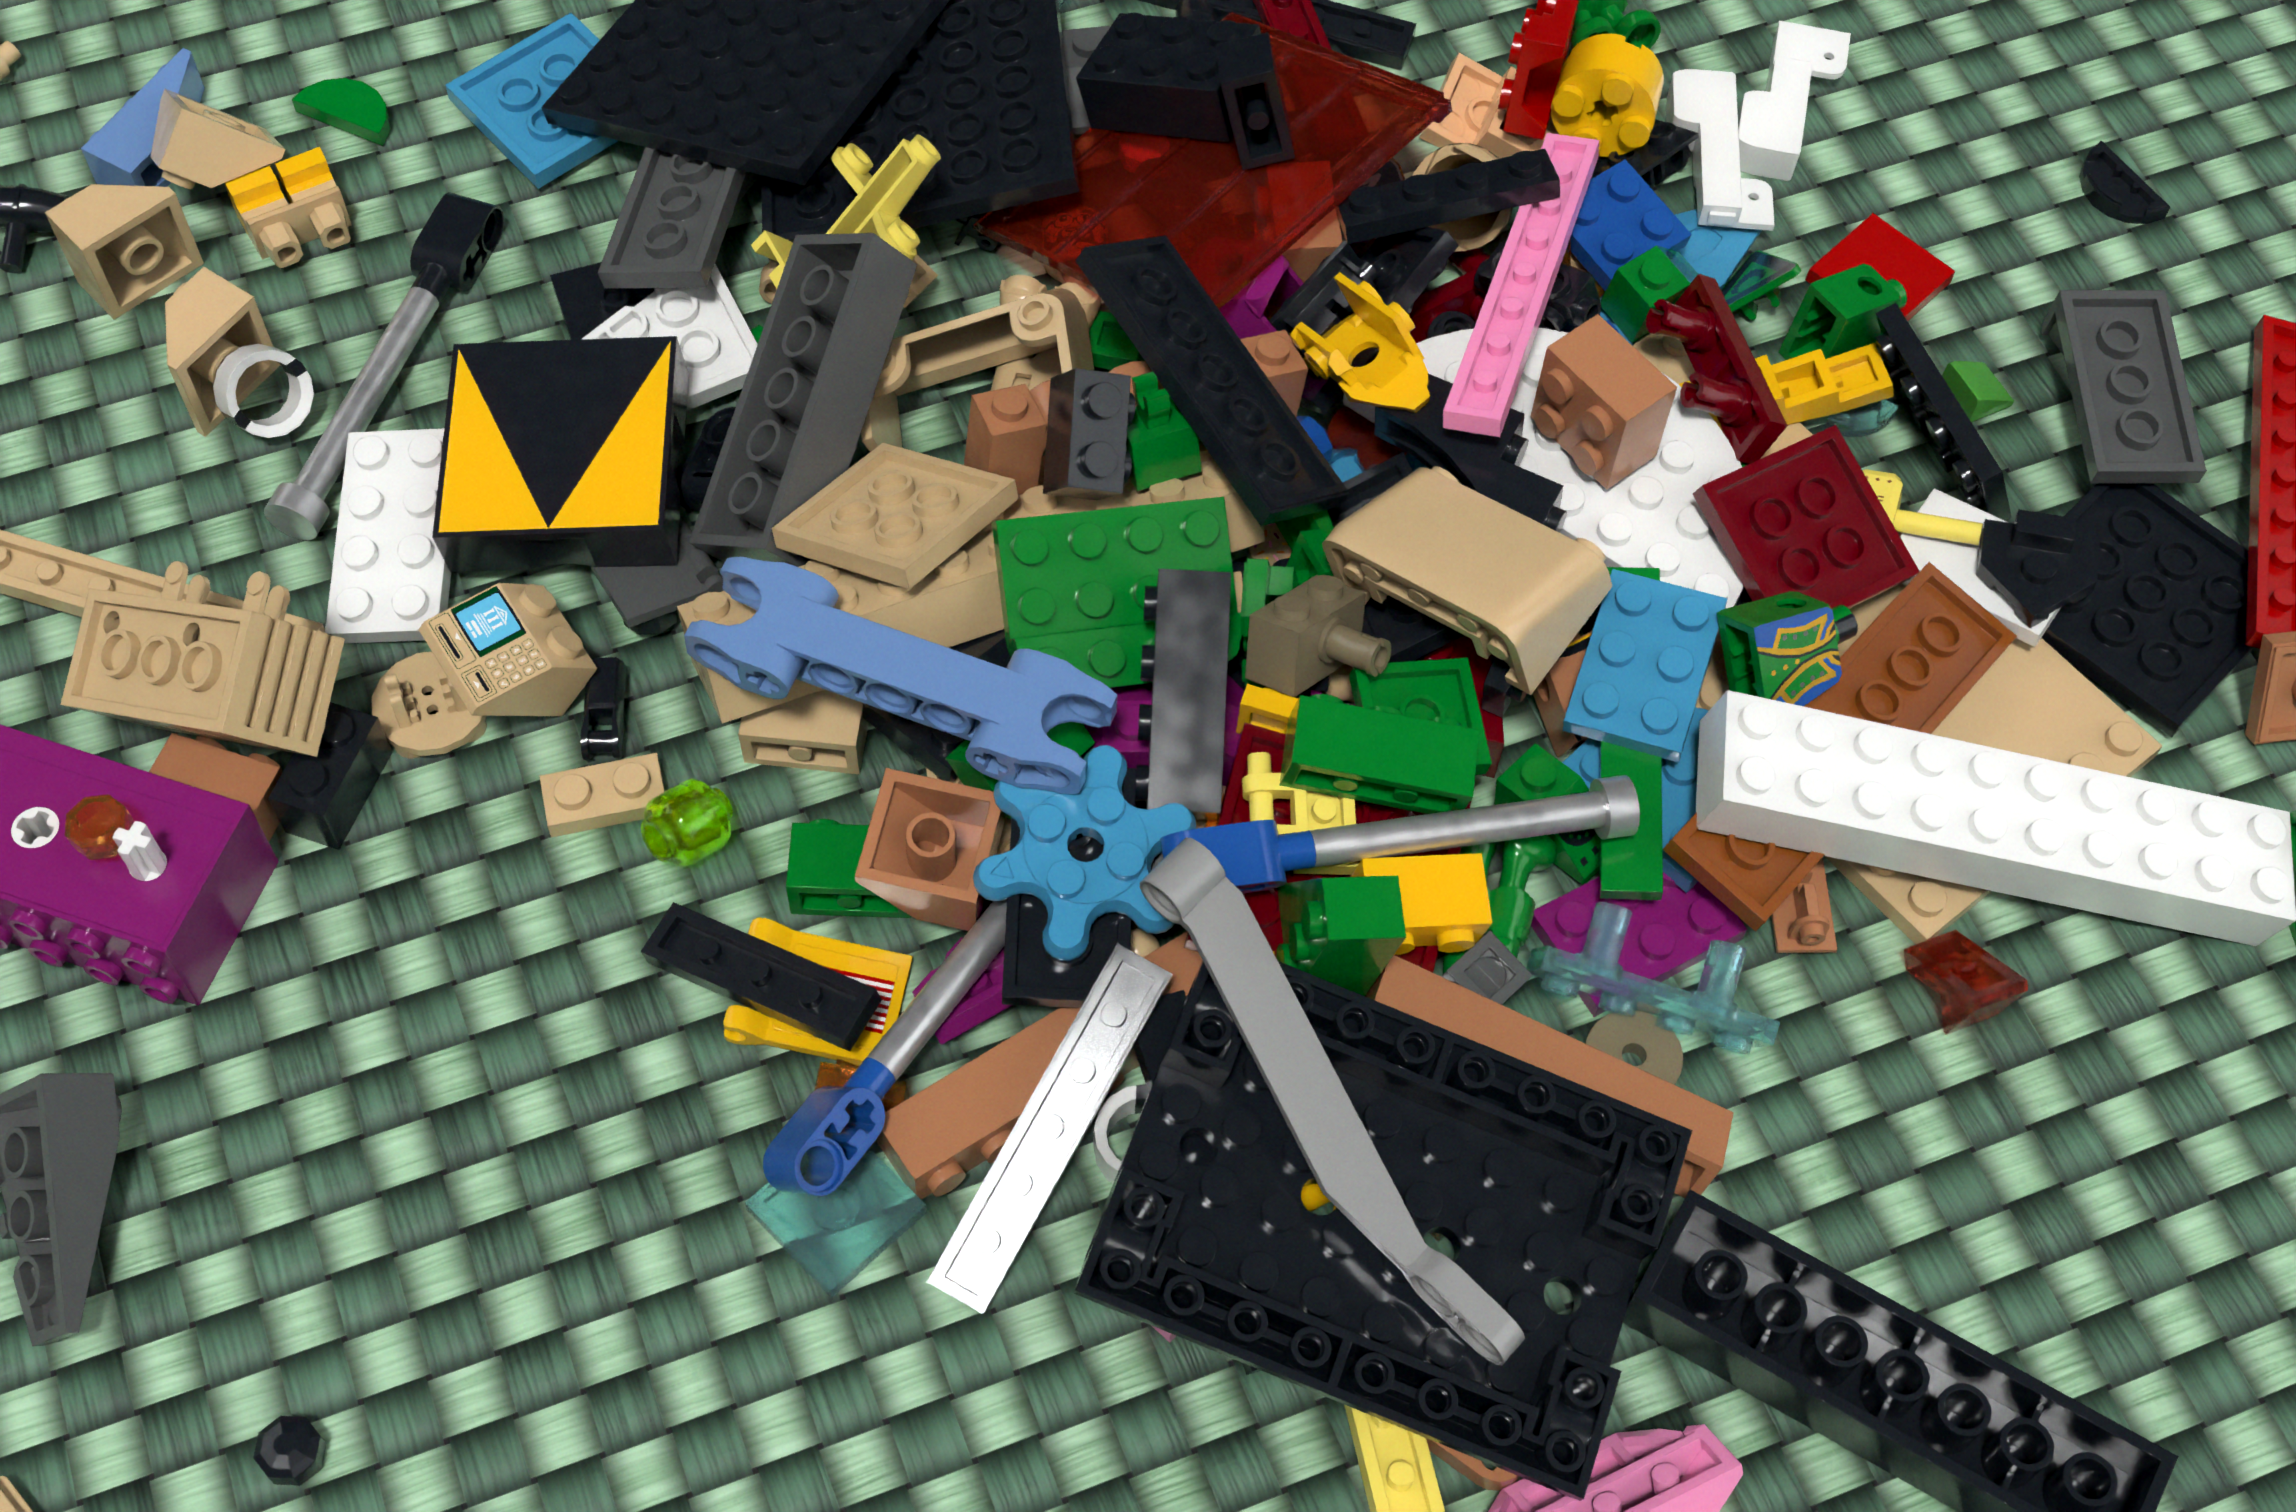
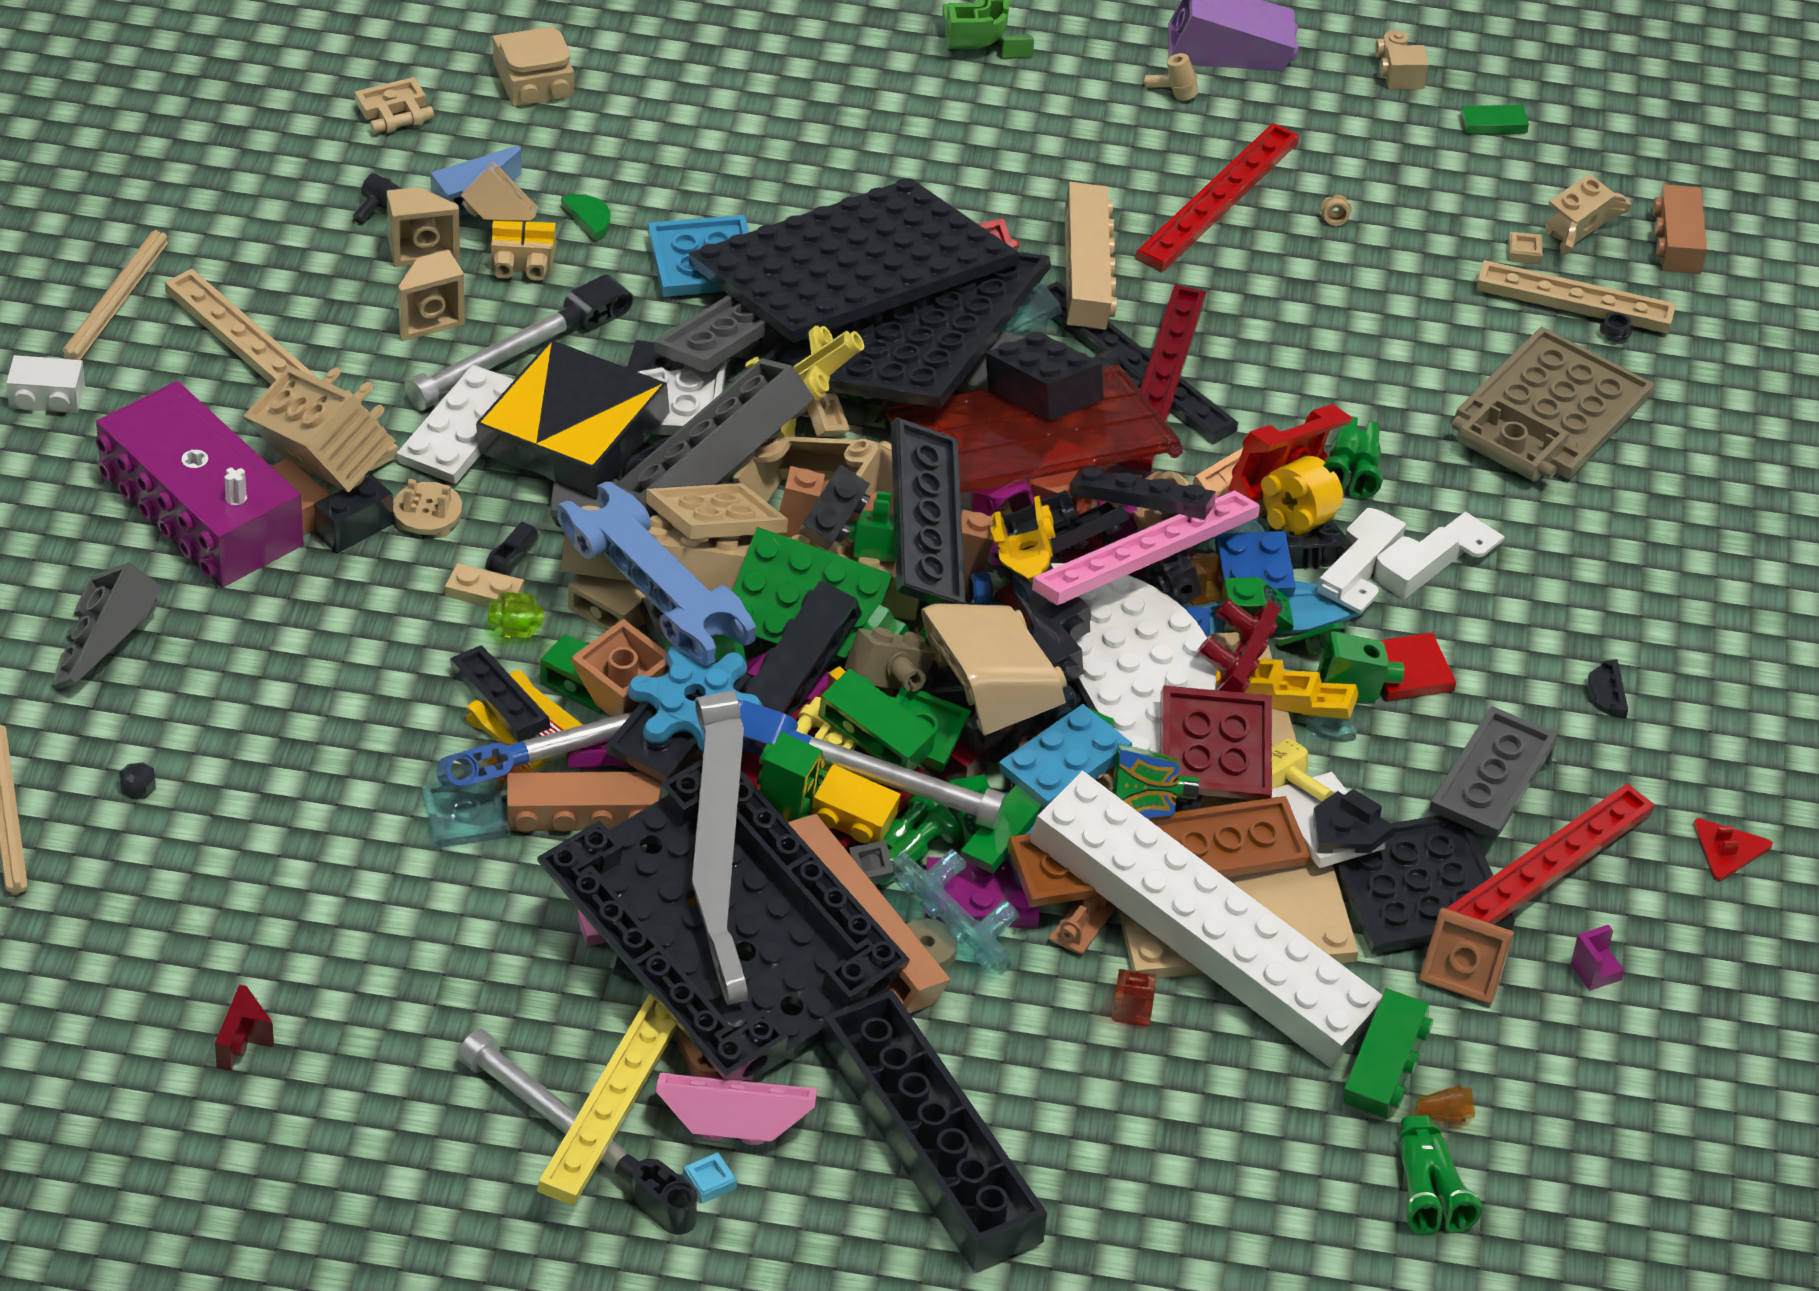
camera: 30 degrees right, 15 degrees down
clear orange tile [65,794,133,860] -> none
white piece [213,344,314,438] -> none
tan slope [418,583,597,716] -> none
tile [927,943,1173,1314] -> none
black brick [1215,32,1295,170] -> none
nougat brick [1530,314,1677,490] -> none
black plate [1874,303,2012,521] -> none
bright green slope [1942,361,2014,422] -> none

